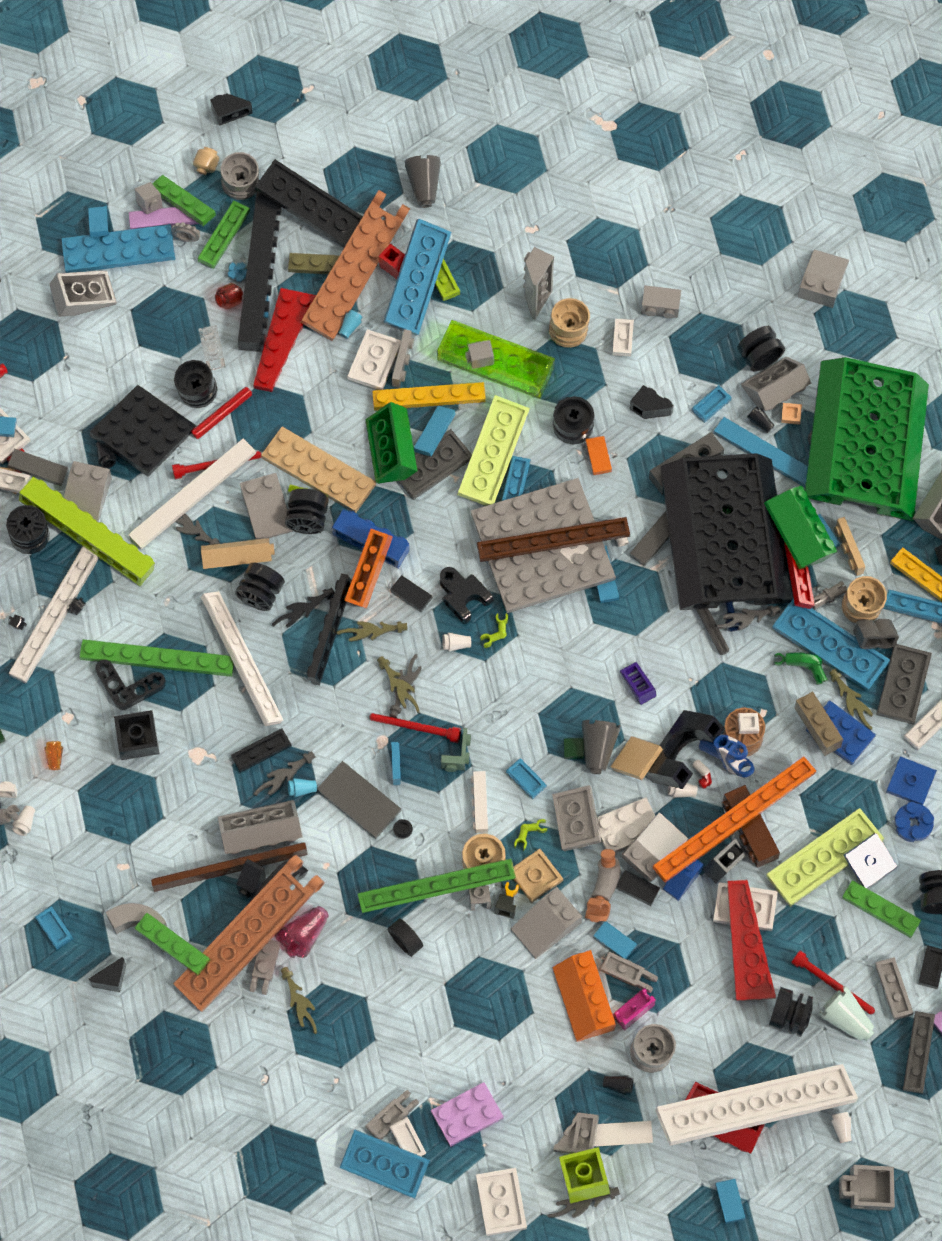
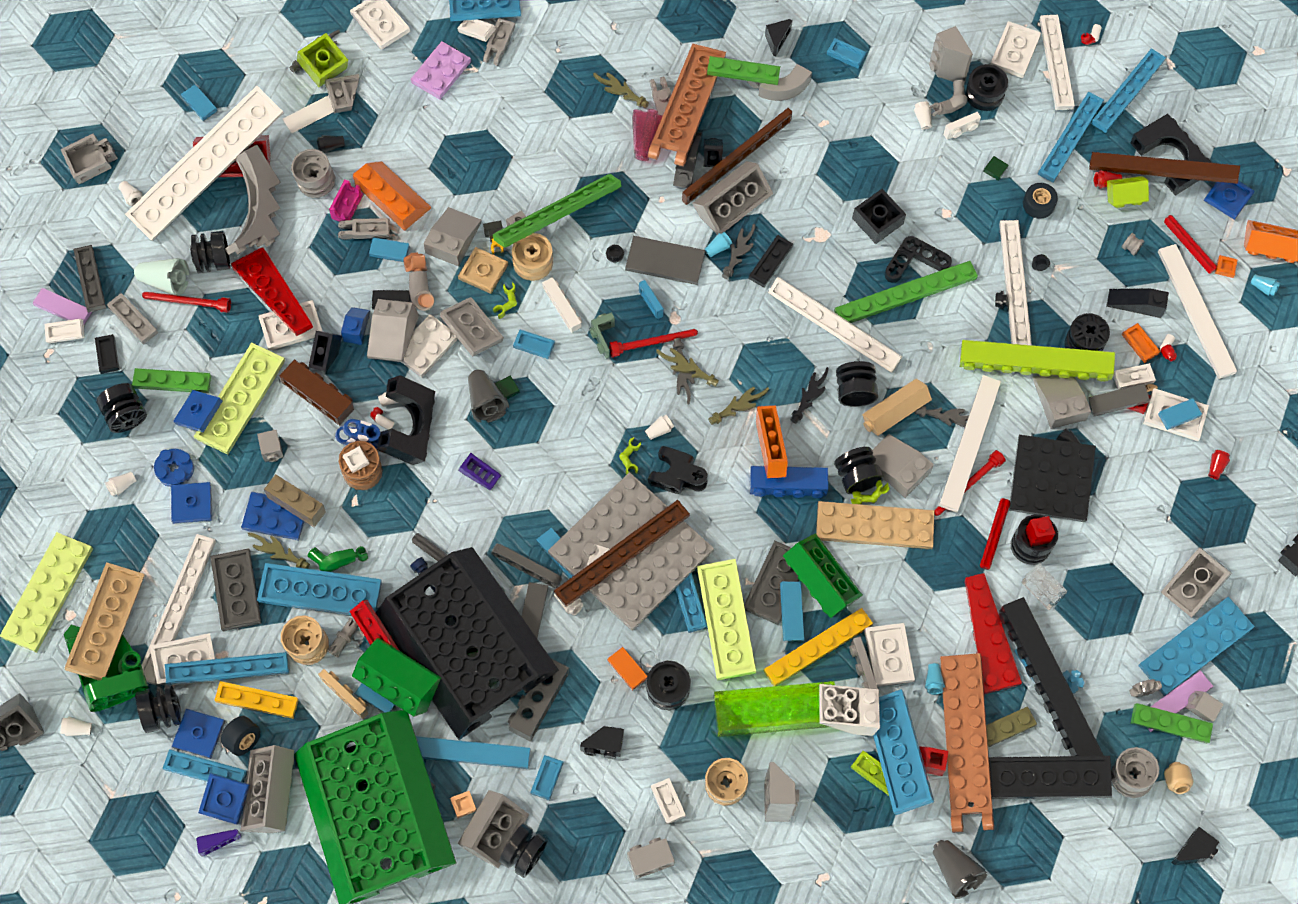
camera: 150 degrees right, 0 degrees up
clear orange cone [44,741,63,770] -> none
dark azure tile [88,206,109,237] -> none
bright green plate [198,200,250,269] -> none
clear red head [215,283,243,310] -> none
black plate [307,573,352,686] -> none
black tyre [387,918,423,957] -> none
black tile [390,575,432,612] -> none
light grey brick [465,340,494,369] -> none
tan tile [611,736,663,780] -> none
orange plate [653,757,816,883] -> none
dark grey piece [716,605,780,631] -> none
black cone [747,406,775,433] -> none
dark grey brick [853,619,899,649] -> none
none -> light grey arch [225,145,281,255]
none -> light grey brick [257,430,283,462]
none -> dark grey beam [491,543,562,588]
none -> white slope [819,684,880,736]
none -> red brick [1025,516,1055,547]

